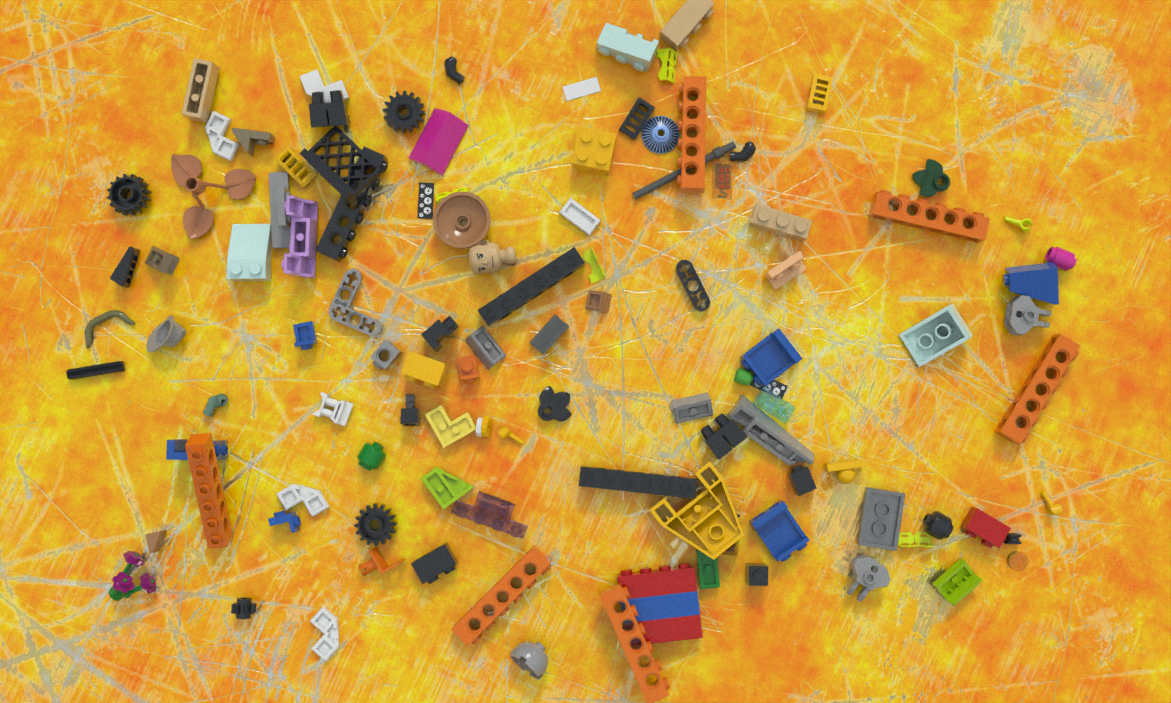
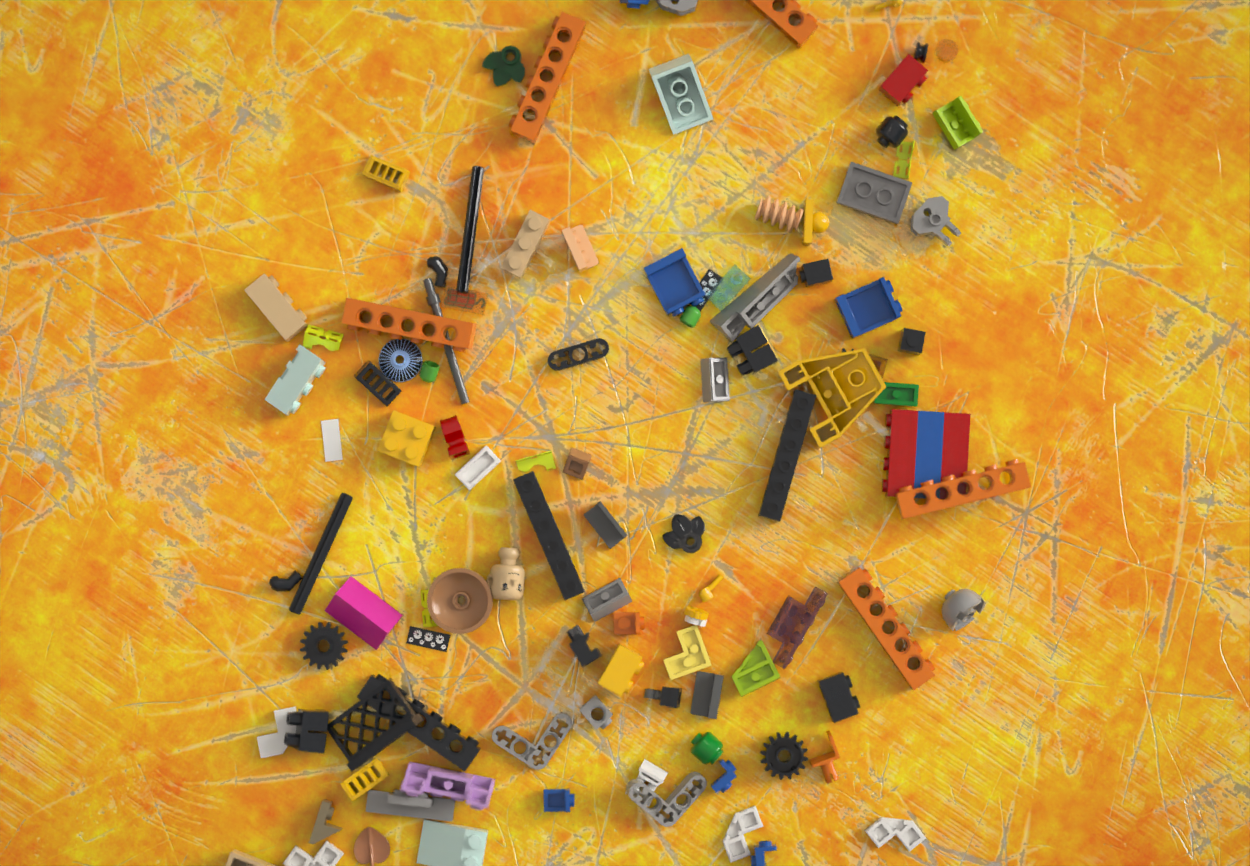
camera: 80 degrees left, 0 degrees up
none -> black axle [289,493,353,614]
none -> bright green piece [420,361,440,383]
none -> red leg [440,415,470,460]
none -> black axle [456,166,484,294]
none -> light grey beam [626,772,707,827]
none -> dark grey panel [690,671,723,719]
none -> blue bracket [711,758,737,793]
none -> light nougat piece [755,196,803,233]

